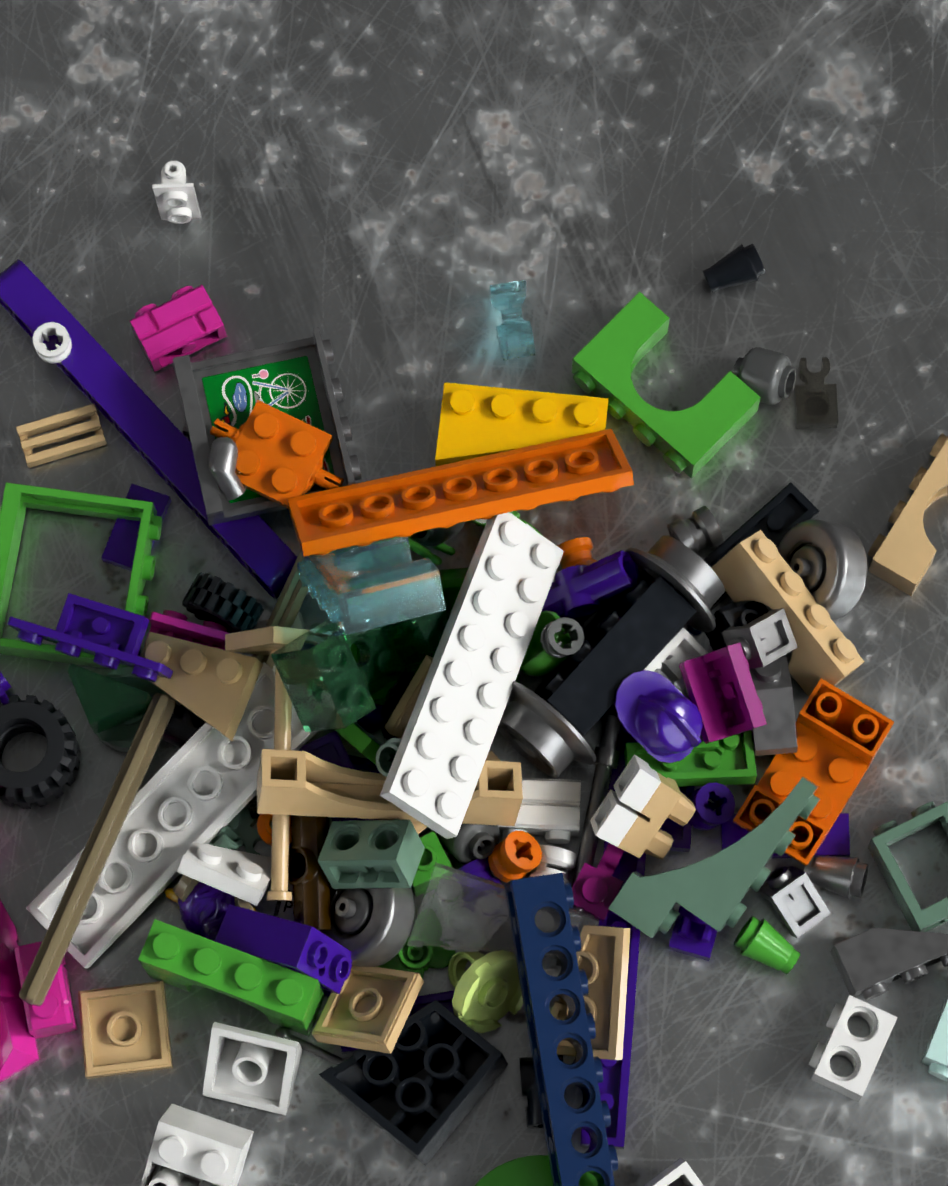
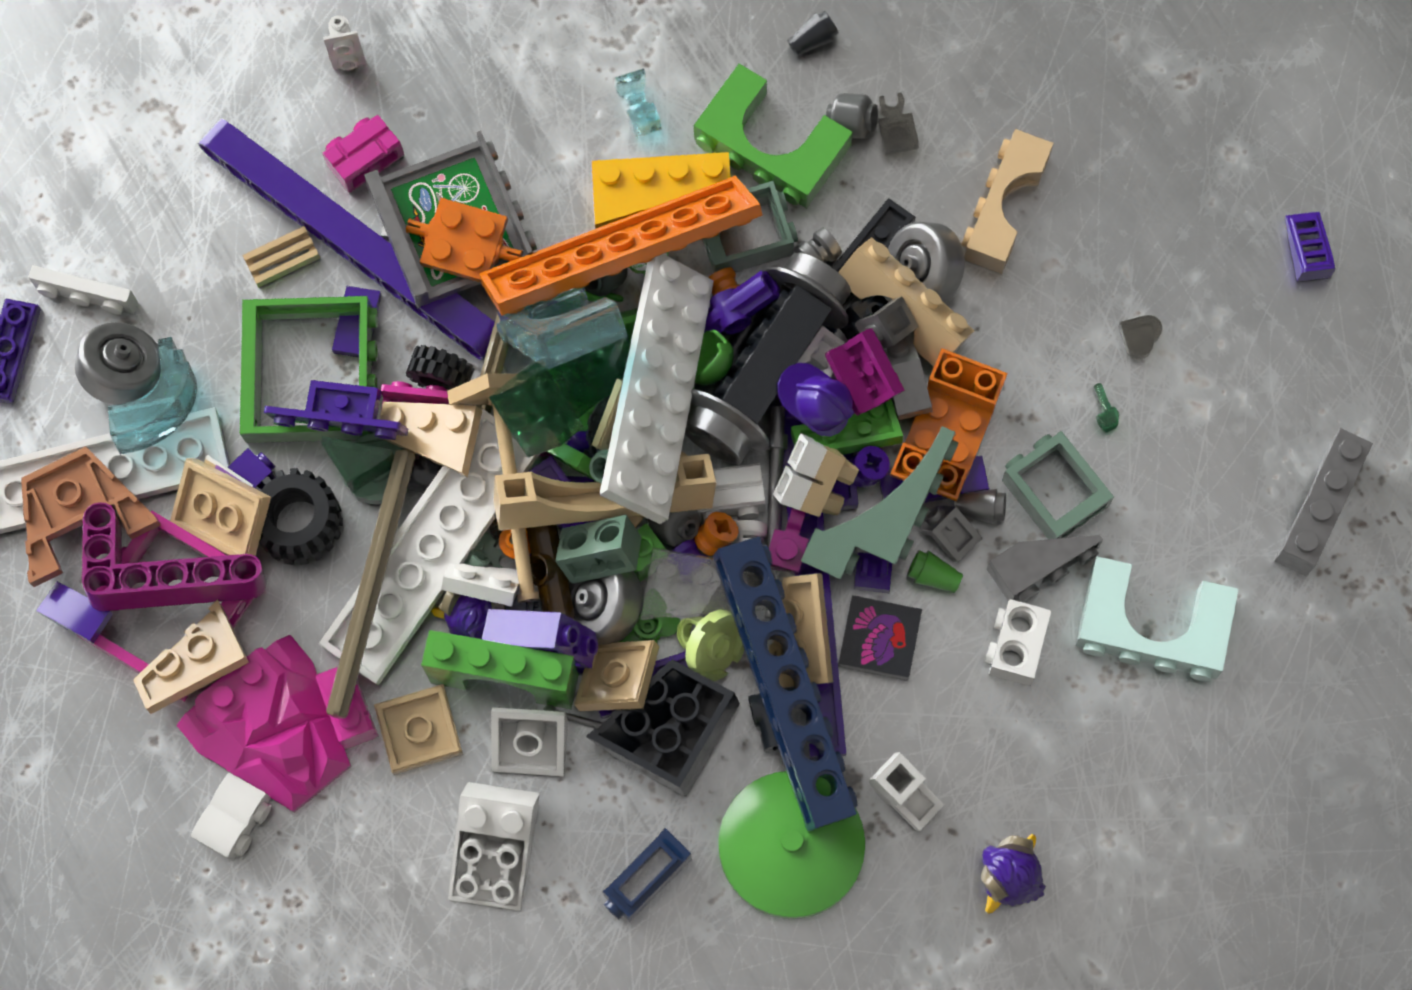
camera: 10 degrees left, 0 degrees up
white bush [32,322,72,364] -> none
flat silver arm [208,437,245,501] -> none
dark grey bush [541,617,584,658] -> none
none -> sand green window [702,181,798,273]
none -> tile [838,595,922,680]

